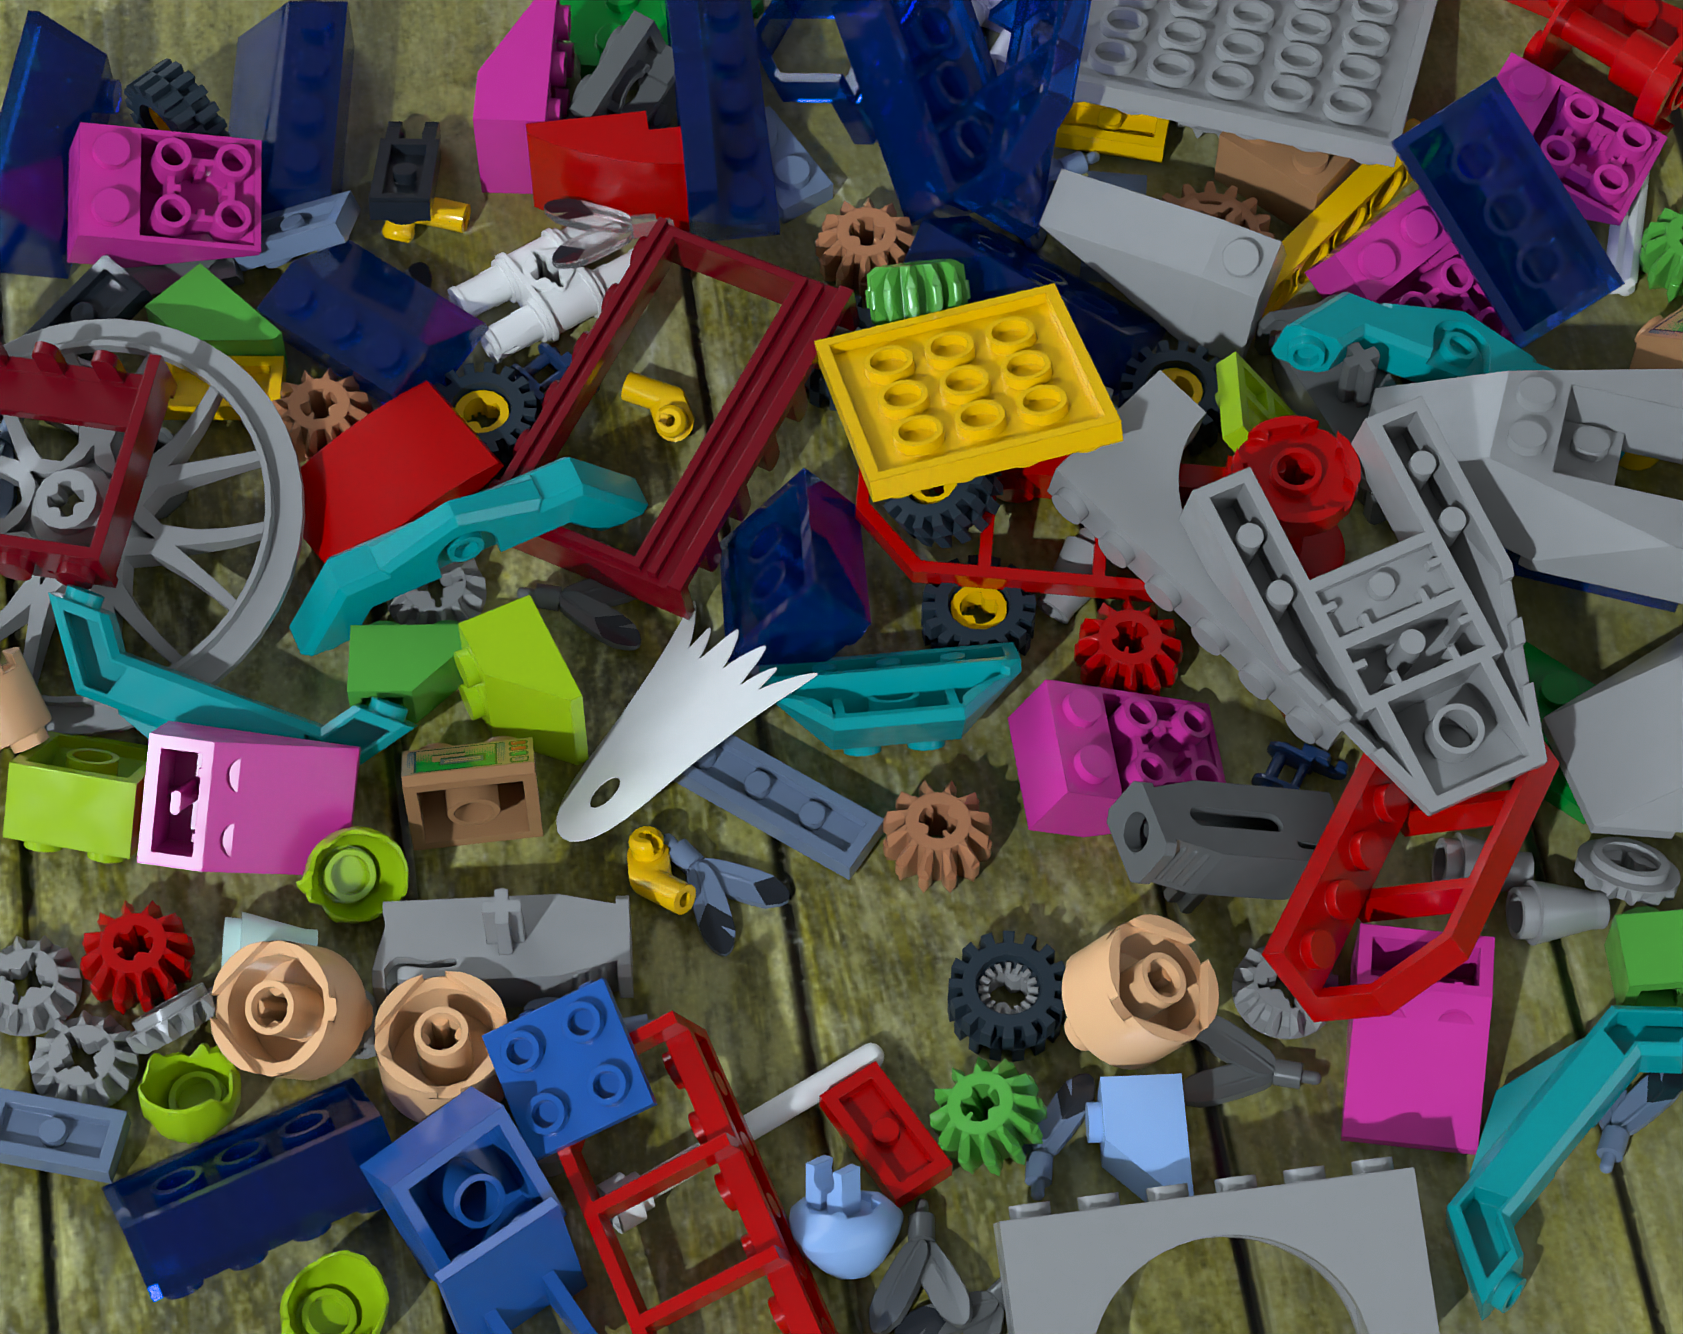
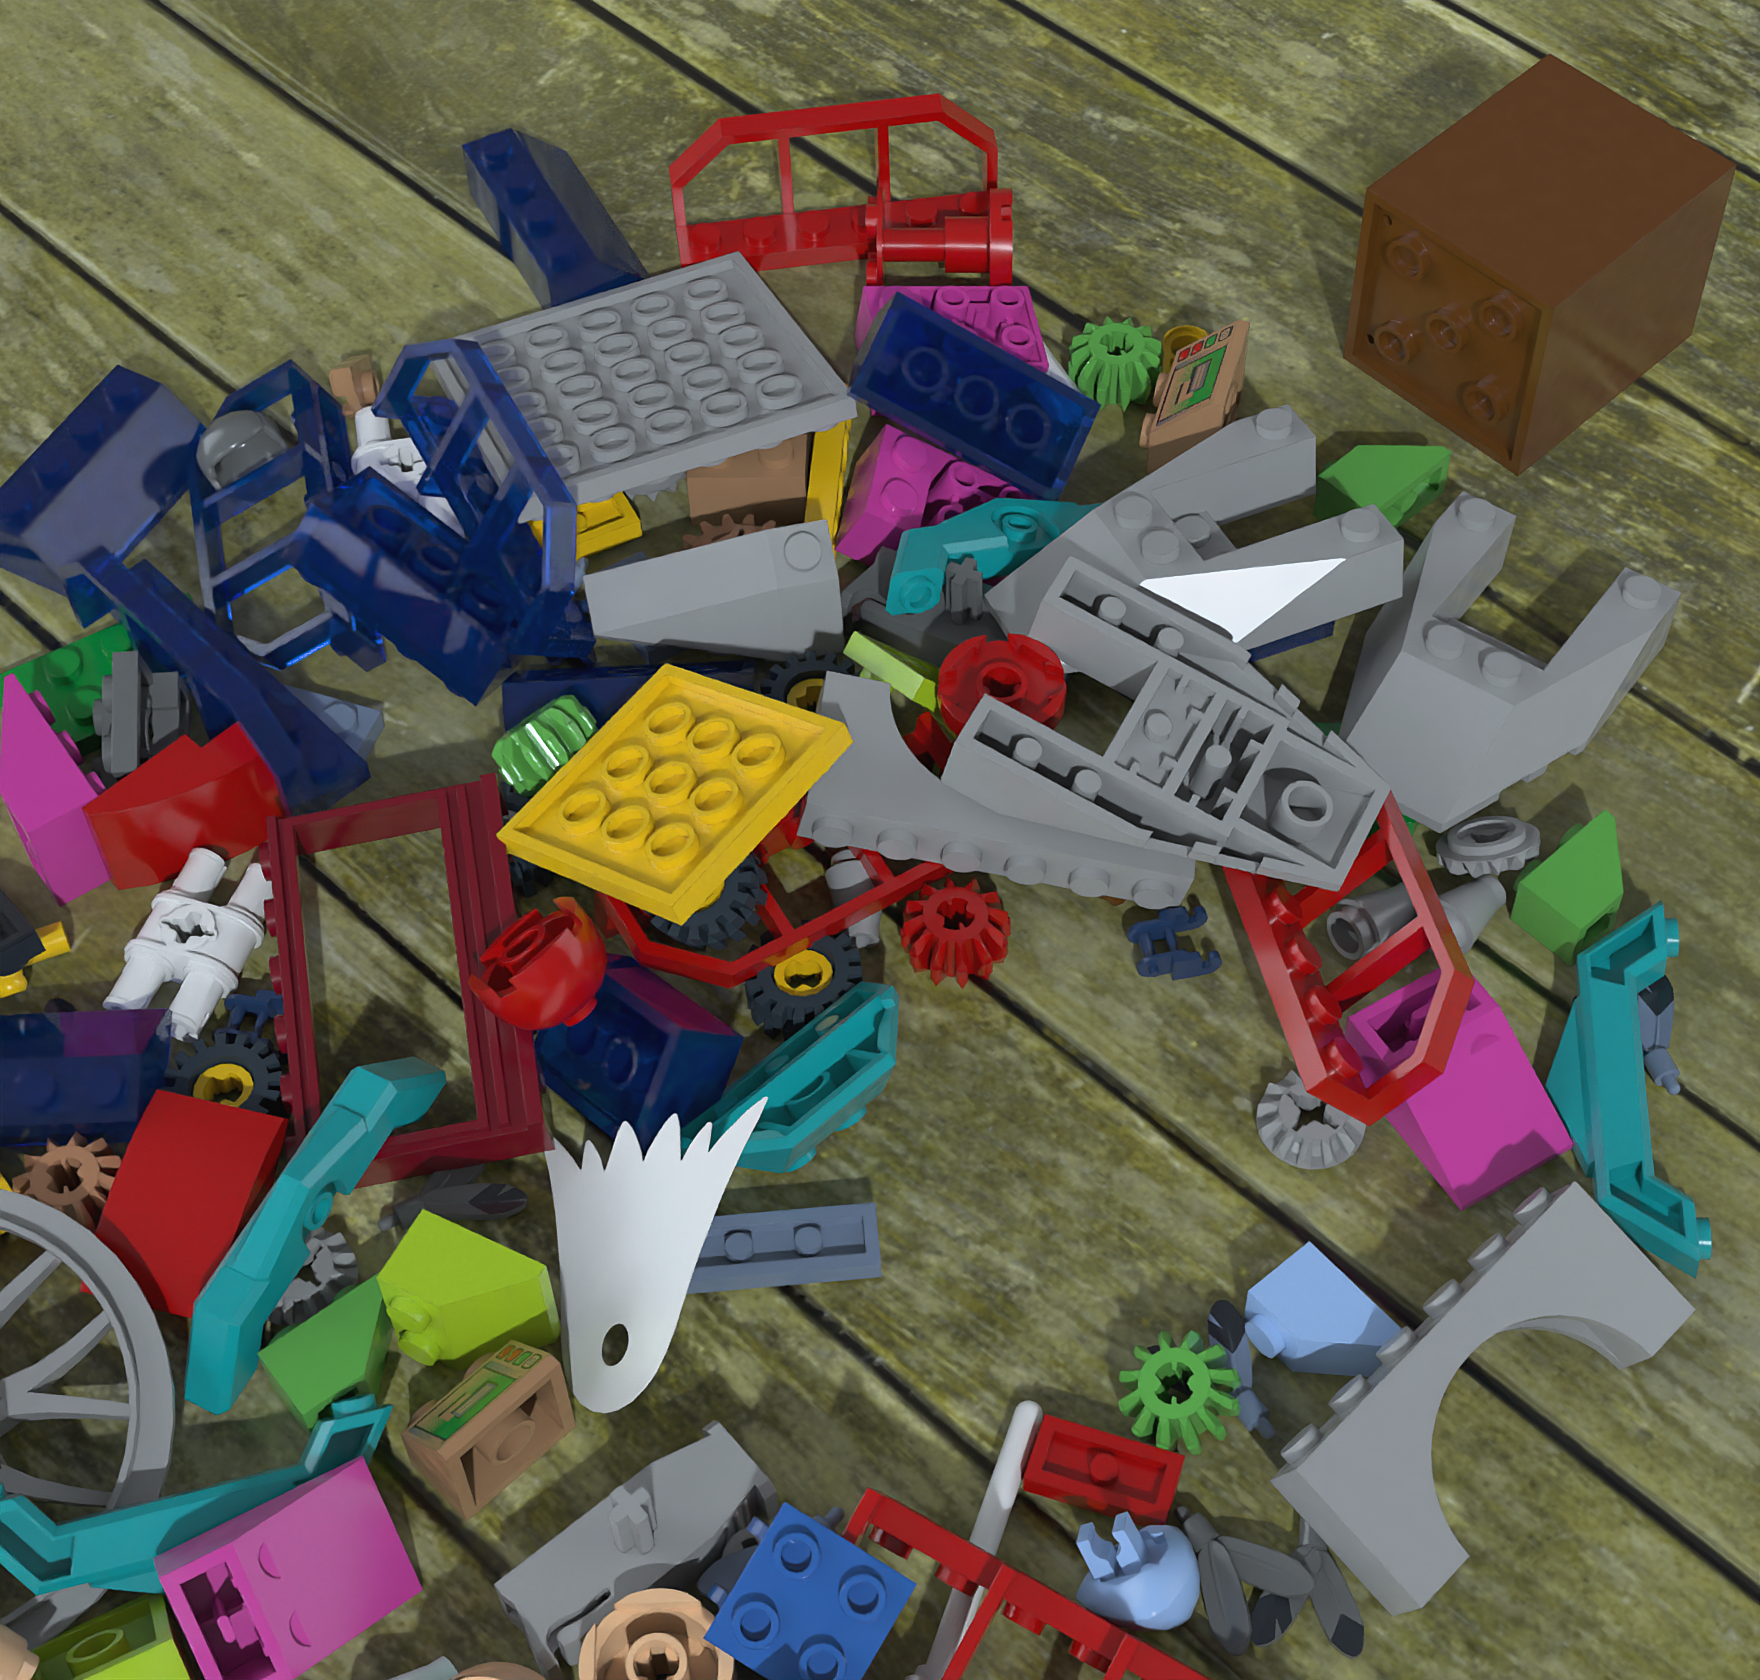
camera: 35 degrees left, 5 degrees down
lime hair [296,826,409,924] -> none
clear piece [544,198,674,269] -> none
yellow arm [621,371,695,442] -> none
yellow arm [627,826,696,915] -> none
sand blue piece [663,833,790,956] -> none
nougat gear [815,197,918,302] -> none
nougat gear [883,780,992,893] -> none
black bush [947,931,1066,1062] -> none
dark pink slope [1007,679,1226,837] -> none
light nougat brick [1062,914,1219,1070] -> none
dark grey piece [1107,780,1335,914] -> none
dark grey piece [1182,1015,1322,1108] -> none
none -> red cylinder [468,897,608,1030]

